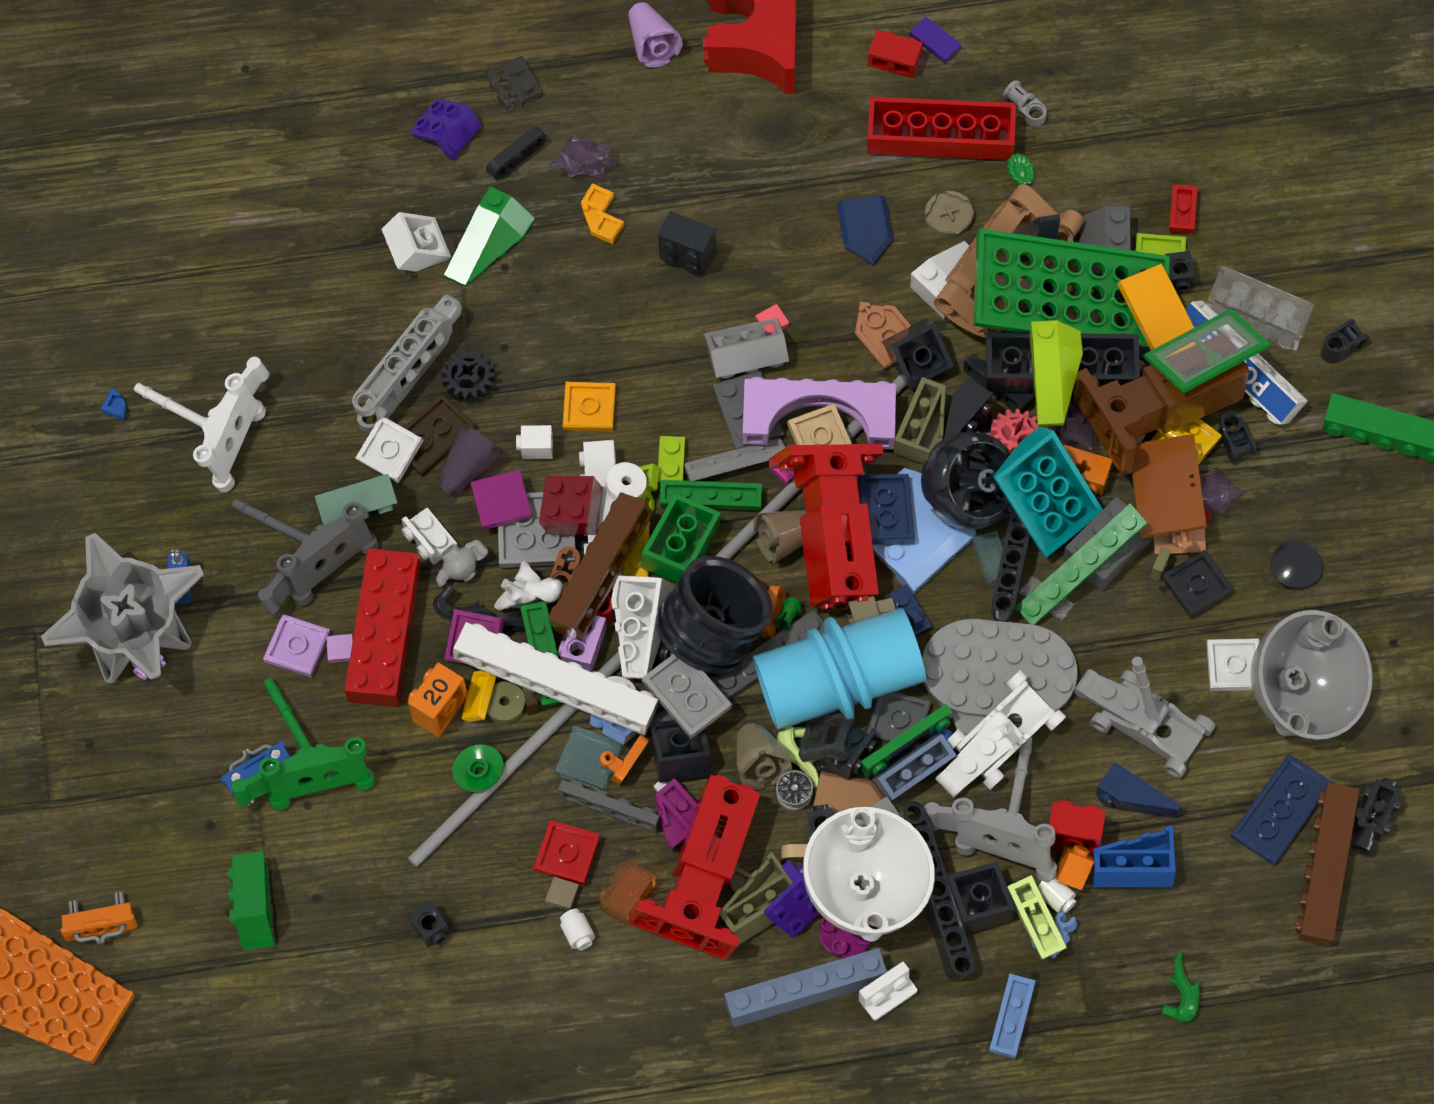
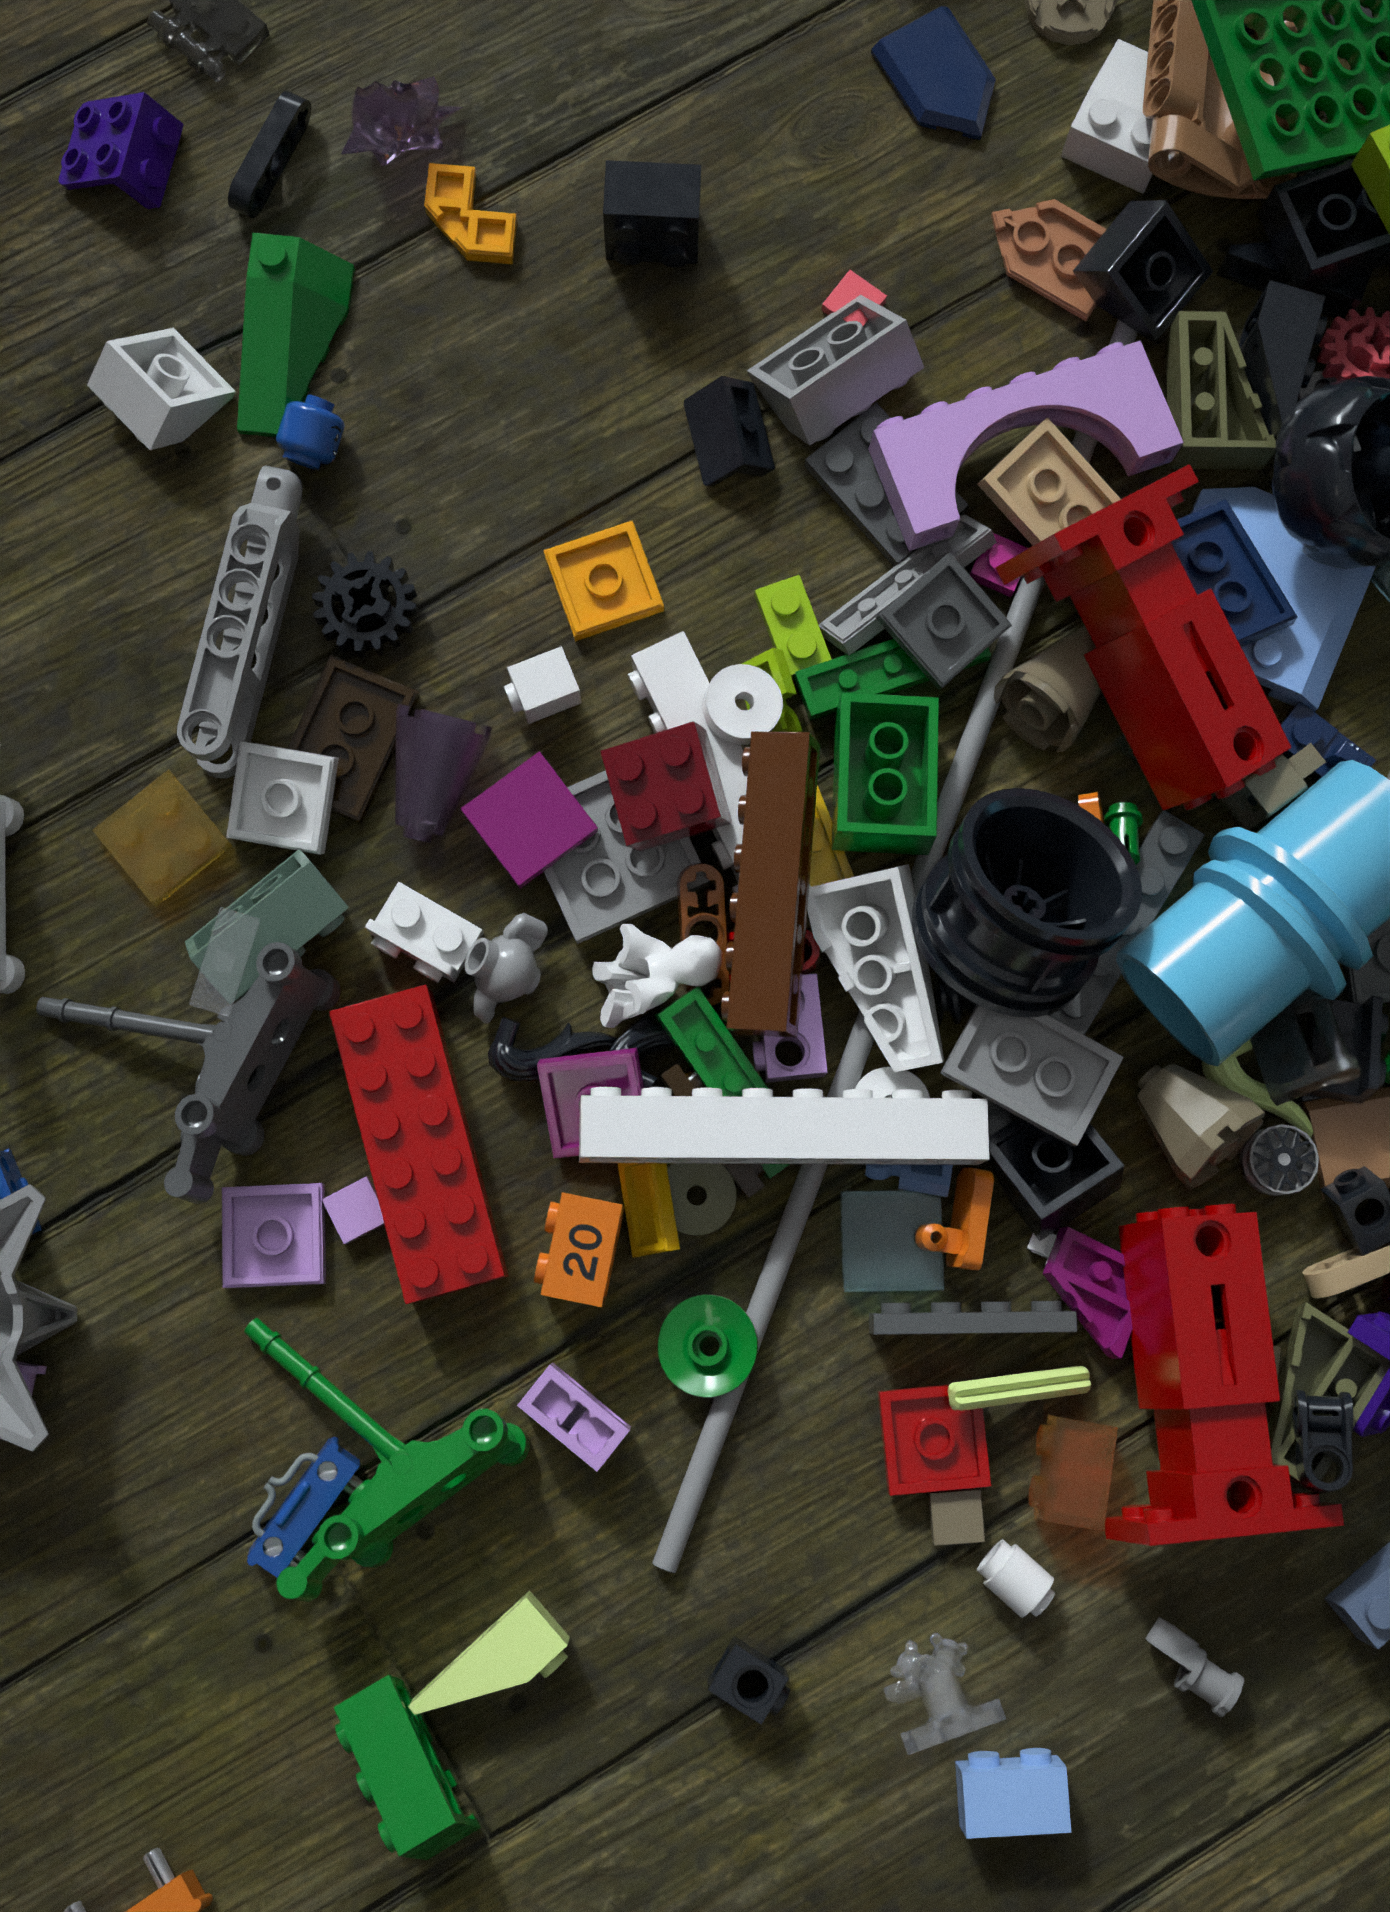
camera: 30 degrees left, 15 degrees up
none -> clear yellow plate [92,769,233,907]
none -> clear piece [189,907,261,1017]
none -> blue head [276,395,345,470]
none -> yellowish green slope [408,1590,570,1715]
none -> lavender brick [517,1363,631,1472]
none -> black panel [684,376,775,487]
none -> dark grey tile [875,552,1012,690]
none -> clear piece [884,1633,1006,1755]
none -> yellowish green axle [948,1366,1091,1411]
none -> light blue brick [955,1748,1072,1839]
none -> light grey connector [1145,1617,1244,1717]
none -> black piece [1292,1390,1353,1494]

